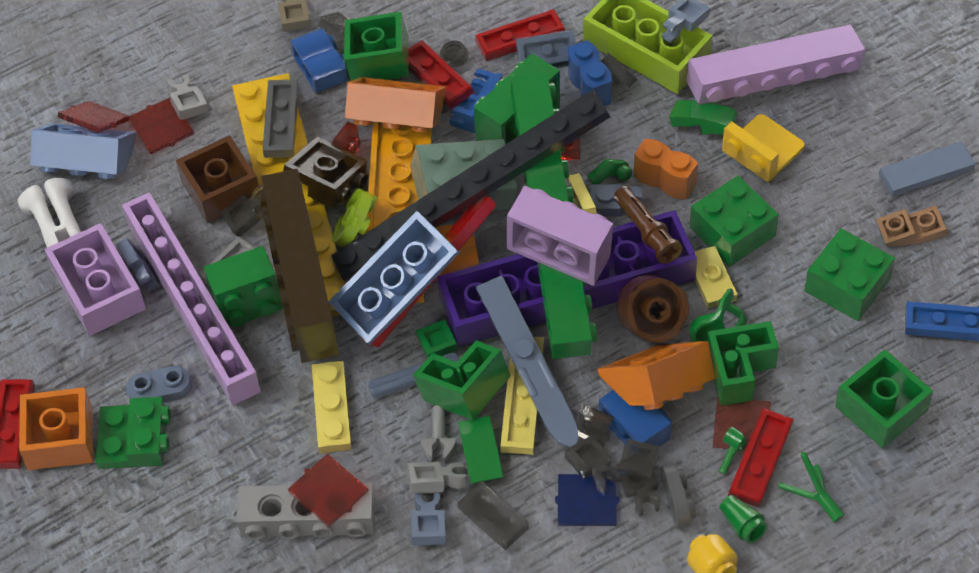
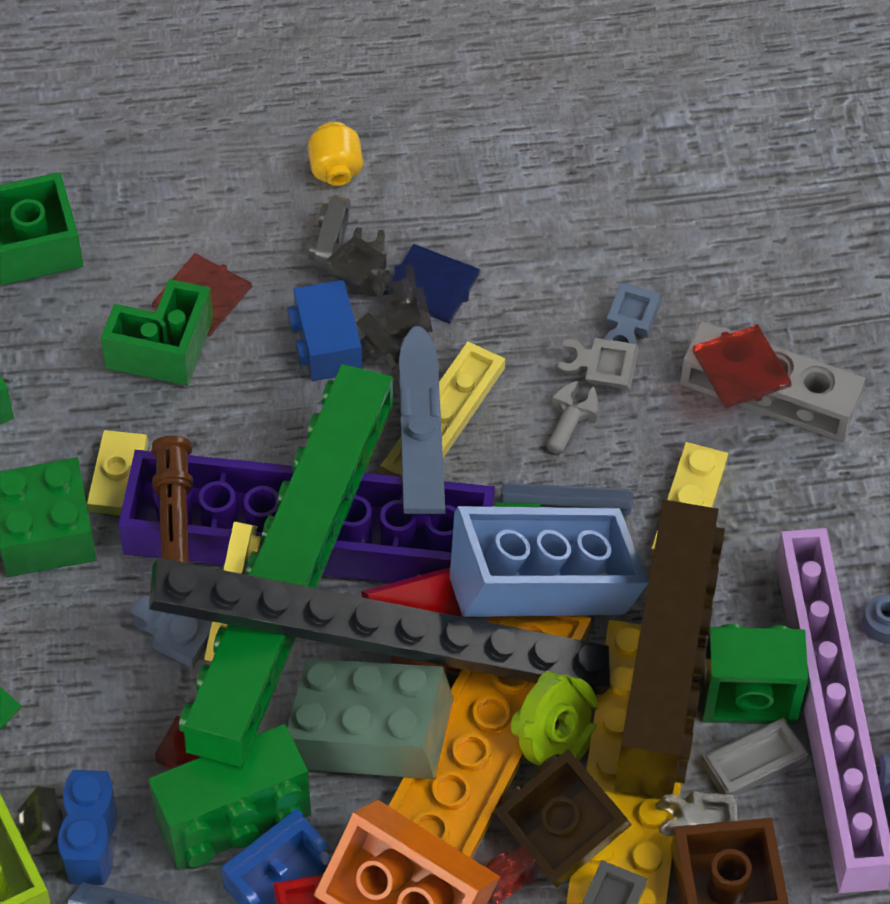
camera: 160 degrees left, 0 degrees up
green brick [413,340,511,420] -> none
green slope [458,416,503,485] -> none
clear smoke plate [458,481,529,550] -> none
lavender brick [507,186,613,286] -> none
green arm [586,159,633,184] -> none
orange slope [597,341,716,410] -> none
reddish brown brick [617,275,689,342] -> none
orange brick [634,139,698,200] -> none
green piece [689,288,747,342] -> none
green hand [718,427,746,475] -> none
green cone [719,495,768,543] -> none
red tile [728,408,794,508] -> none
green plant [778,452,844,523] -> none

